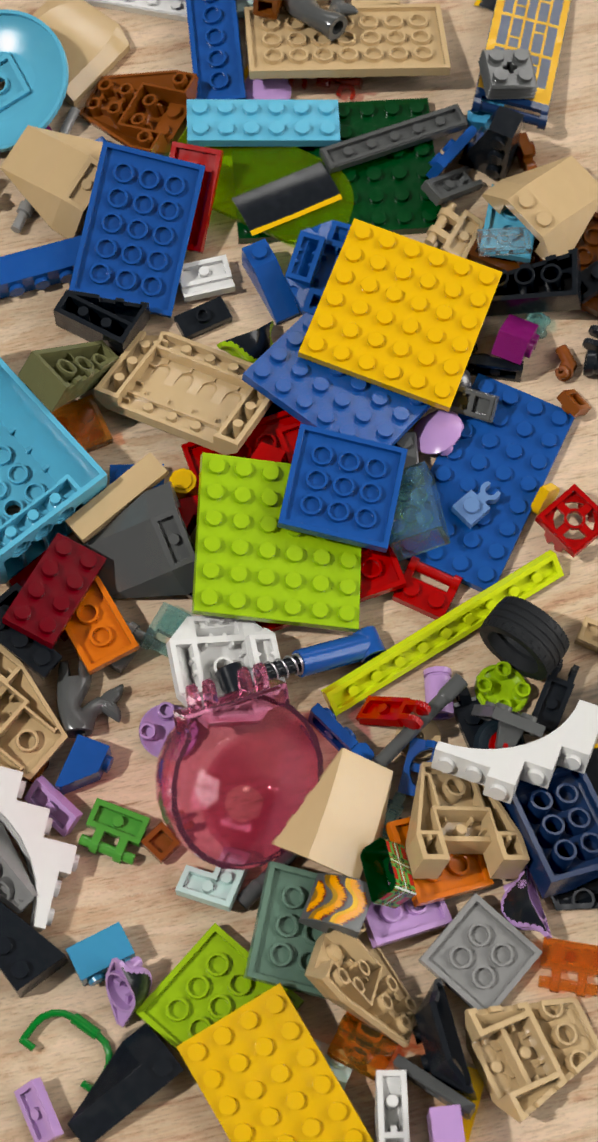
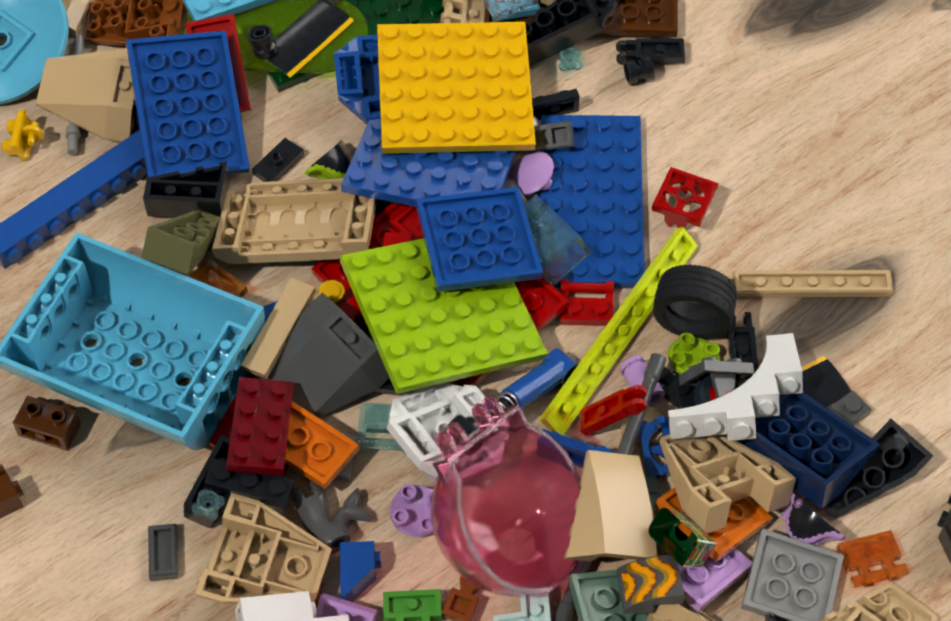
camera: 20 degrees left, 10 degrees down
white plate [179,255,235,303] -> none
blue slope [242,238,300,325] -> none
medium blue plate [451,481,500,529] -> none
magenta brick [491,314,540,365] -> none
yellow tile [531,483,560,515] -> none
dark orange arm [555,344,577,381] -> none
dark orange plate [557,389,592,417] -> none
none -> black wheel [248,24,278,59]

